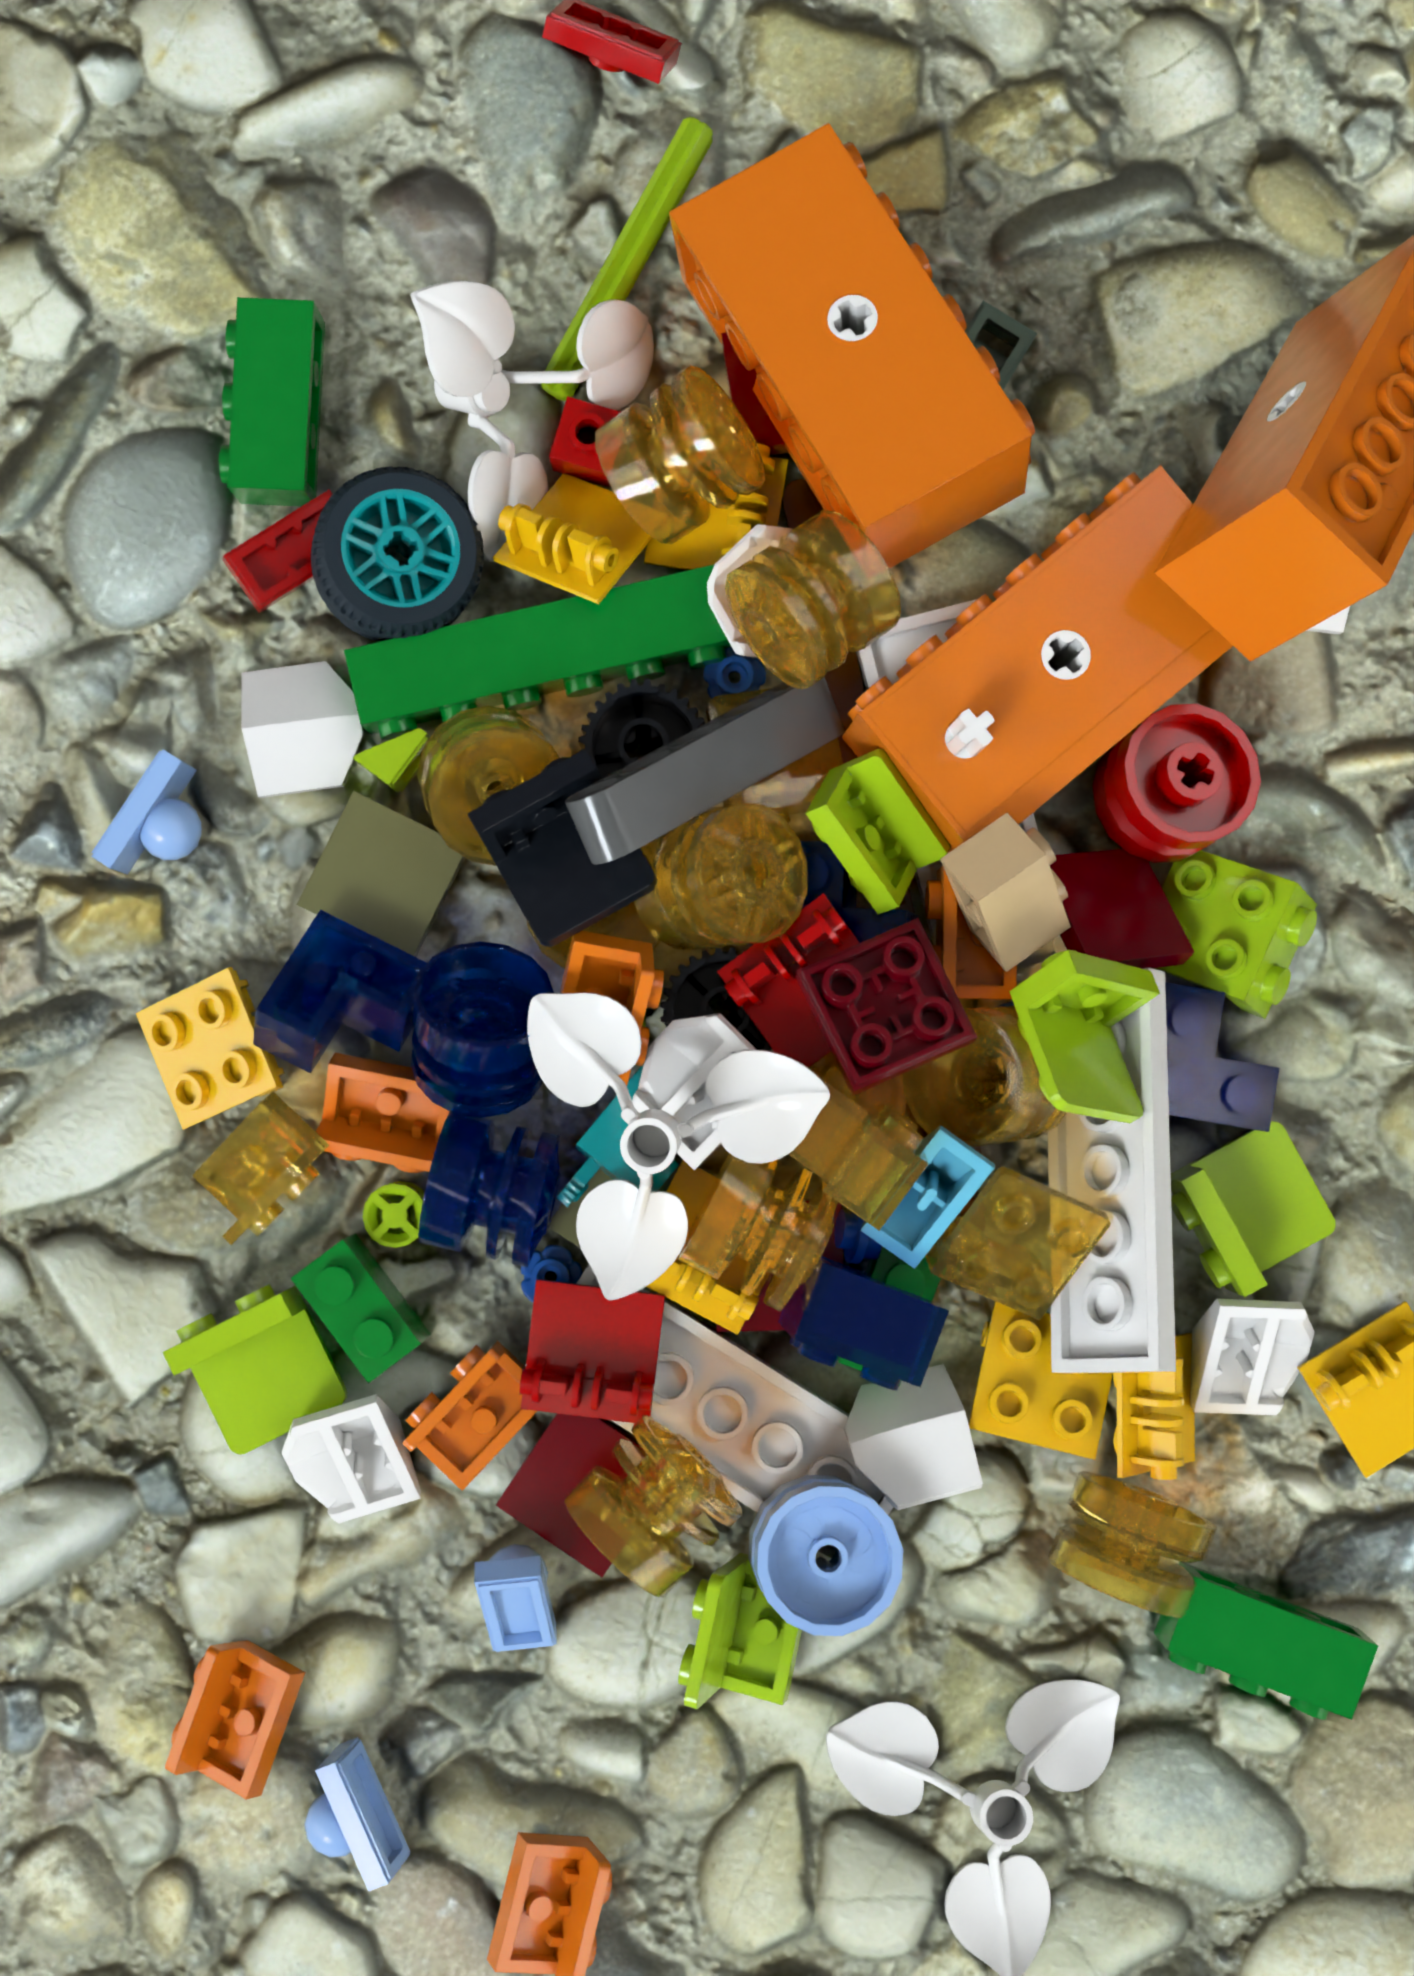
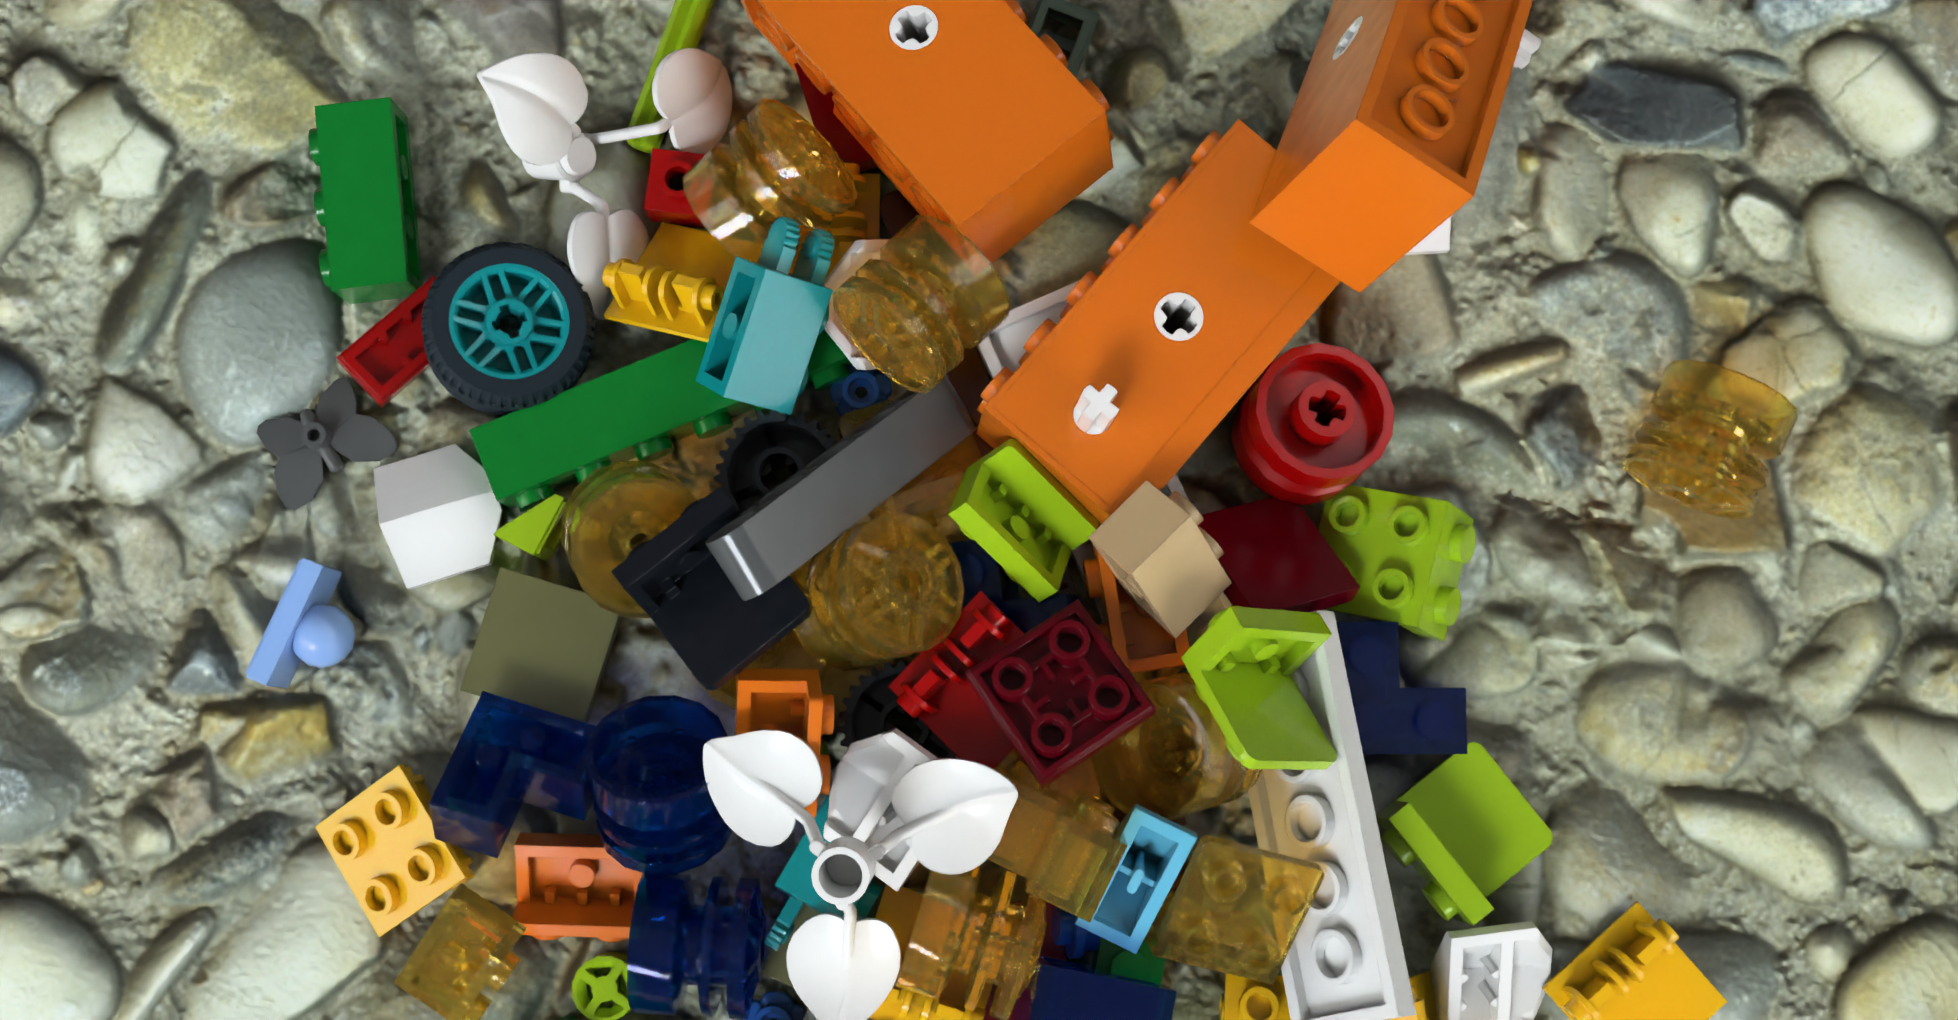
camera: 10 degrees left, 5 degrees down
none -> dark grey piece [257,377,398,510]
none -> teal hinge [695,216,835,415]

